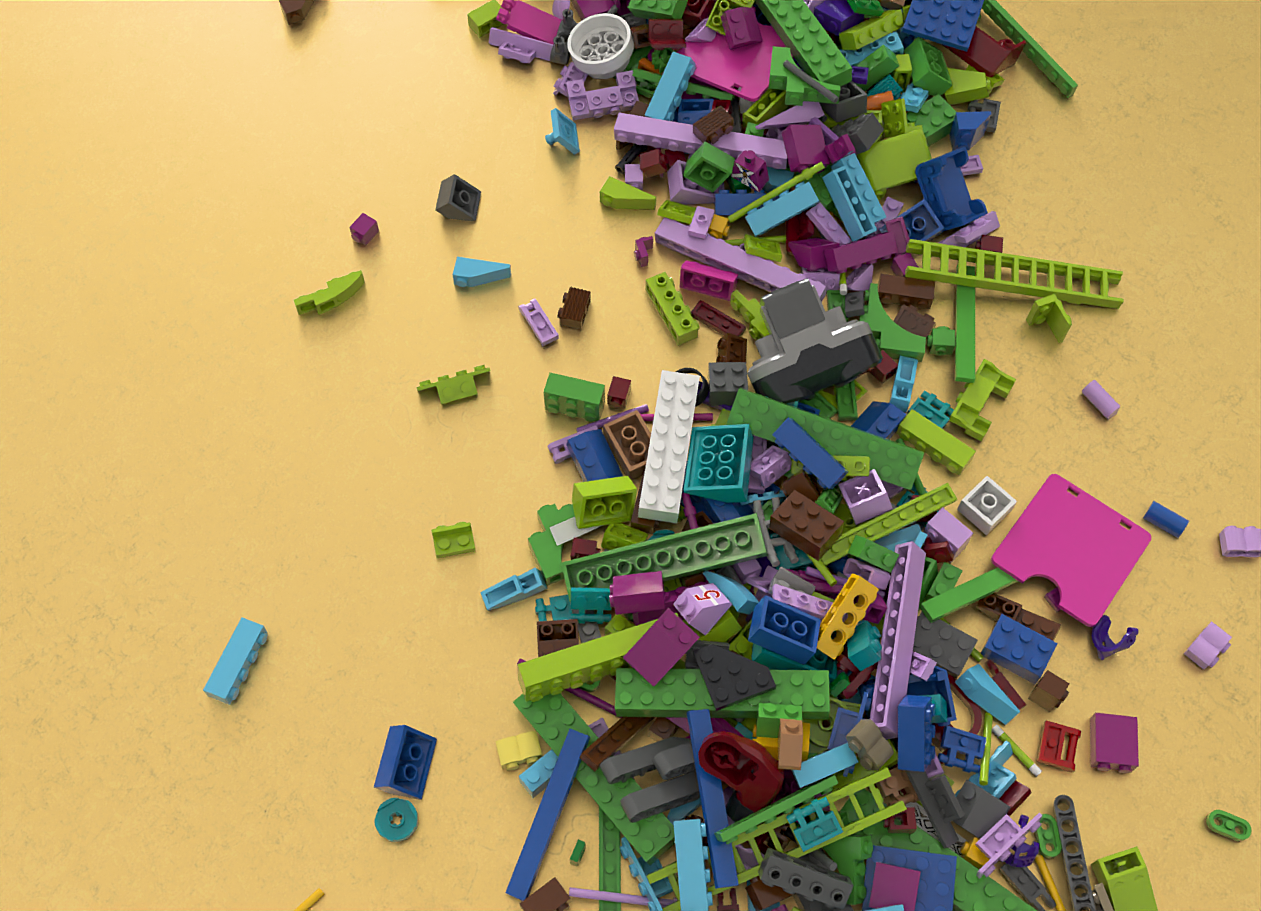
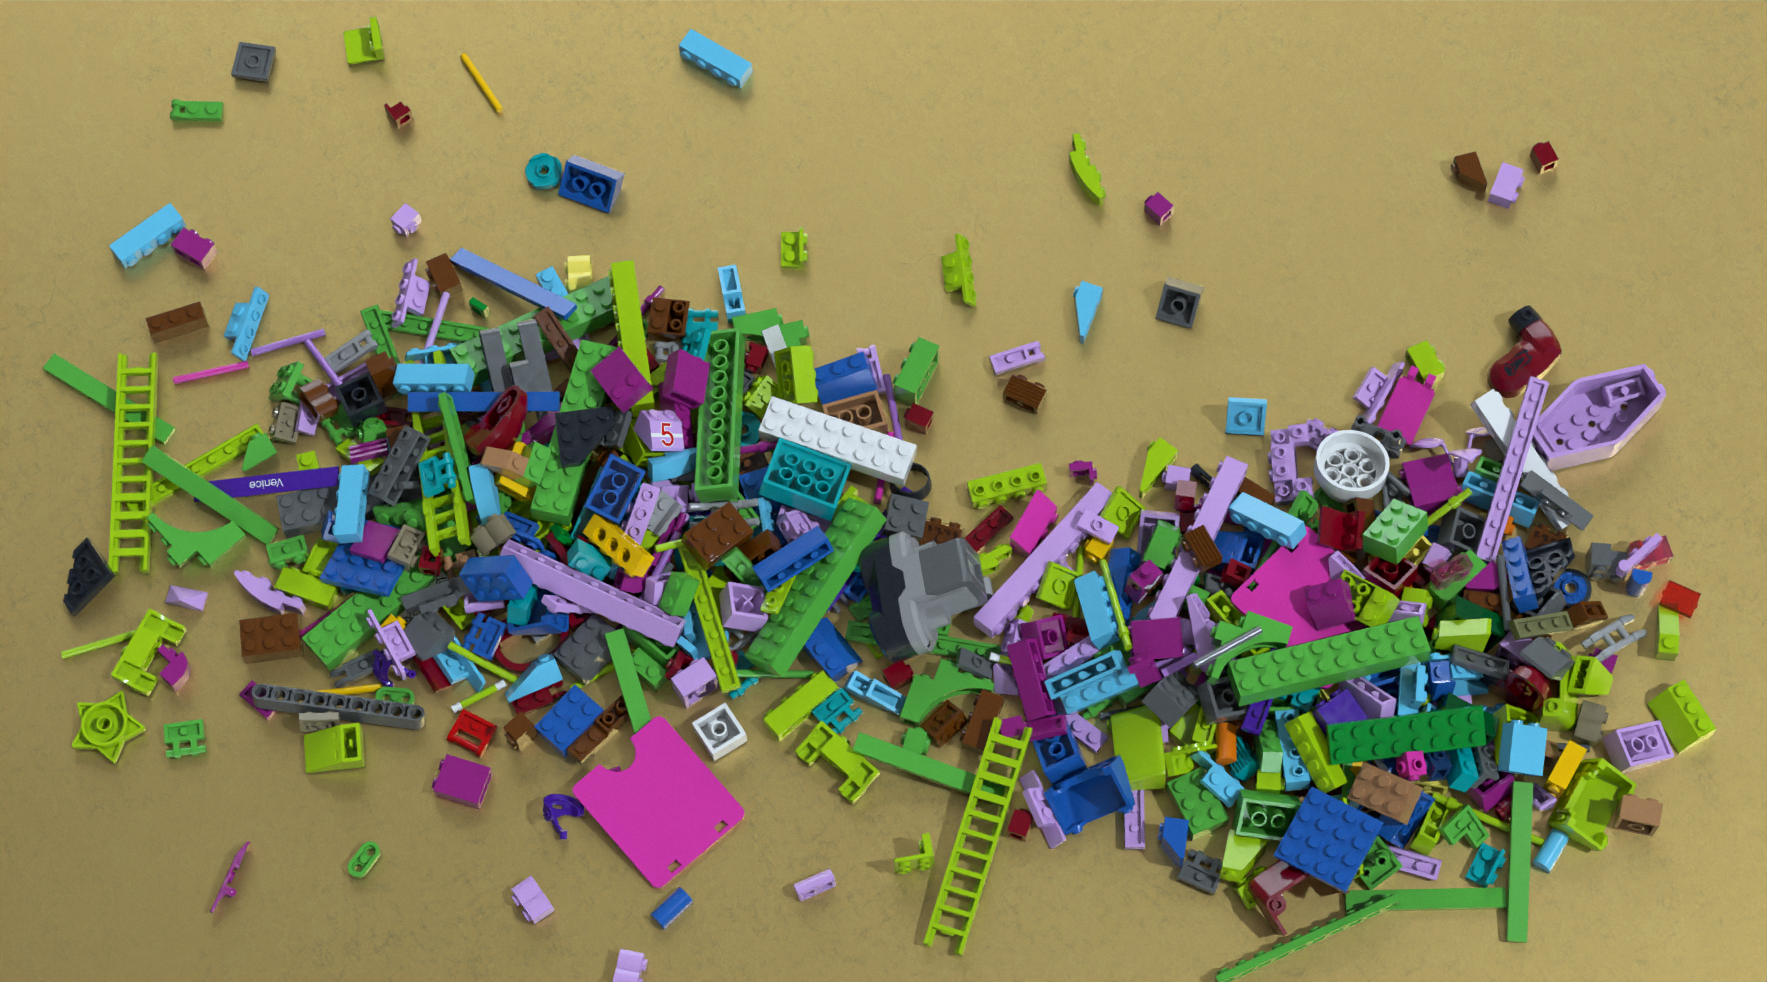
camera: 105 degrees right, 5 degrees up
none -> dark tan bracket [387,524,427,572]

